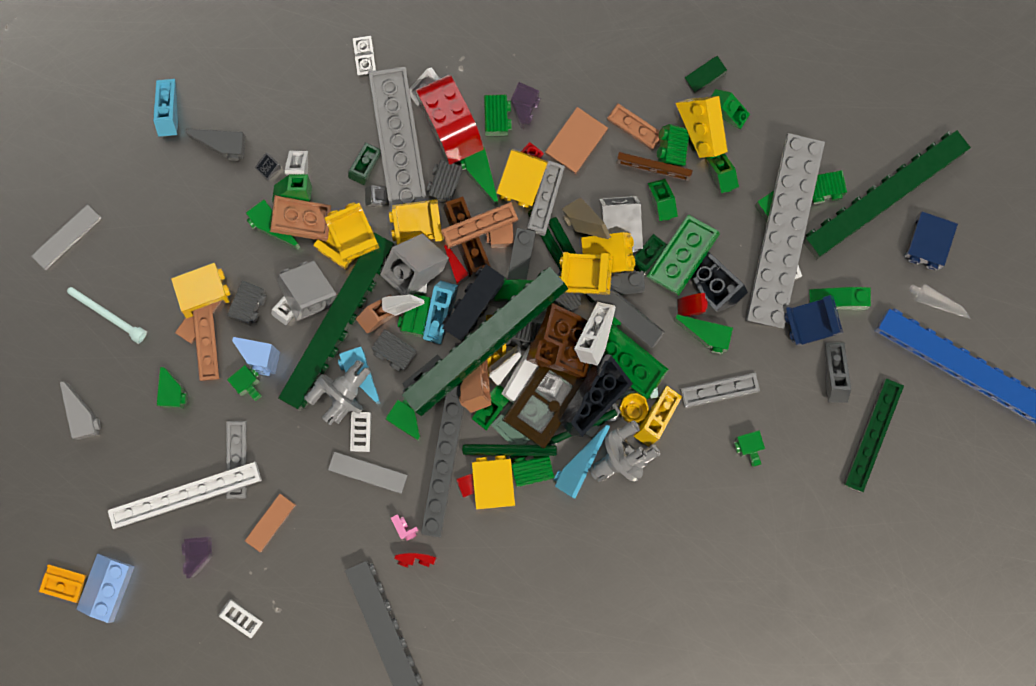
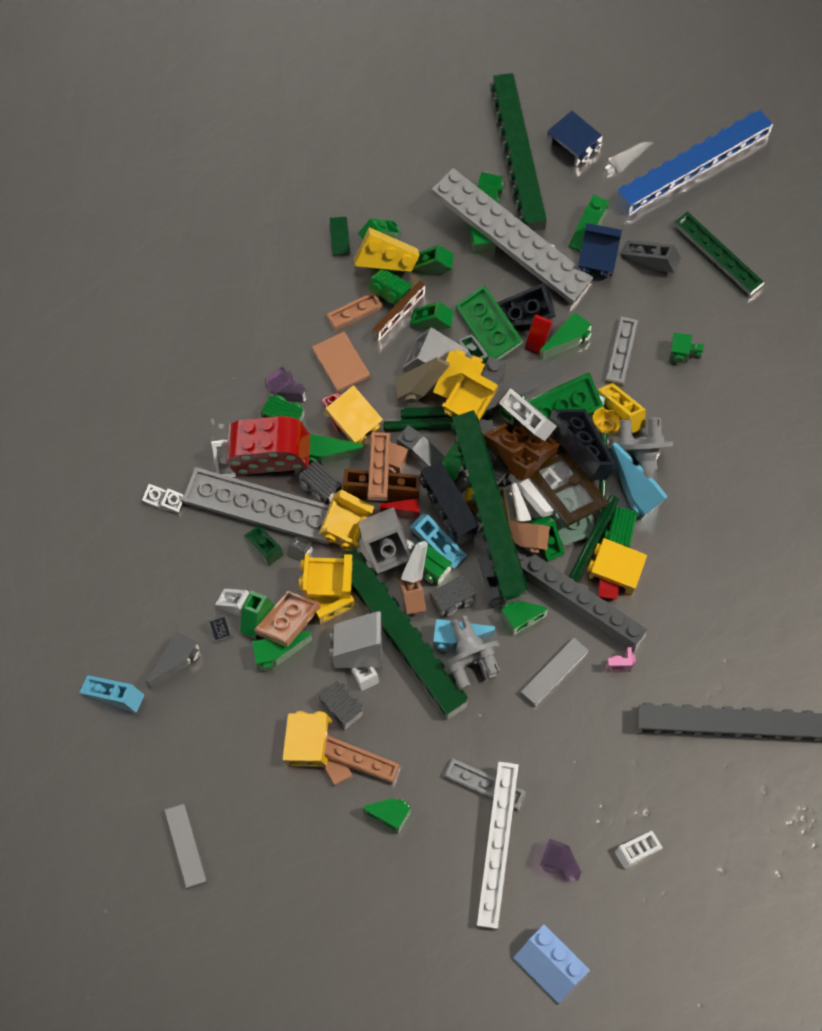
camera: 65 degrees left, 15 degrees down
light orange plate [39,564,87,603] -> none
light grey slope [60,381,101,440] -> none
light aqua piece [67,287,147,344] -> none
green brick [227,365,262,401] -> none
light blue slope [232,337,280,376] -> none
nougat tile [245,494,296,552] -> none
white slope [350,412,372,452] -> none
red slope [394,553,437,568] -> none
light grey tile [526,160,565,236] -> none

